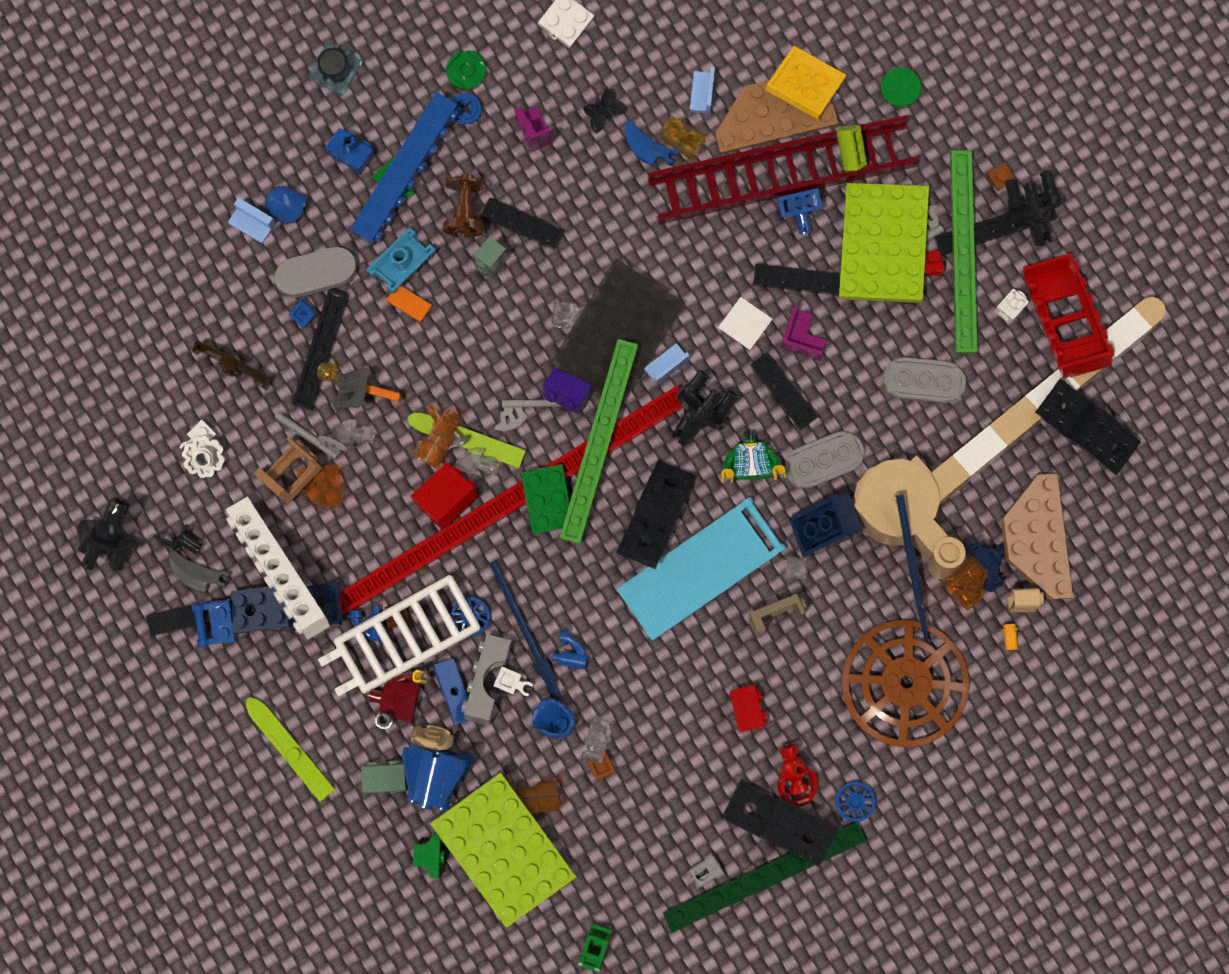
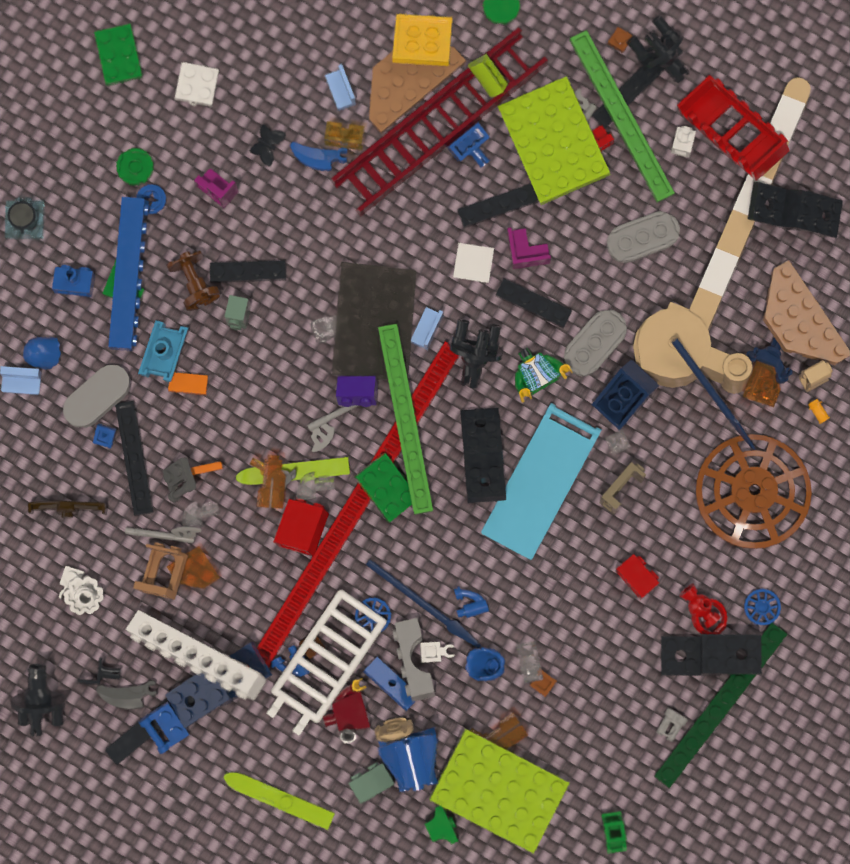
camera: 25 degrees left, 0 degrees up
clear yellow bush [317,362,337,382] -> none

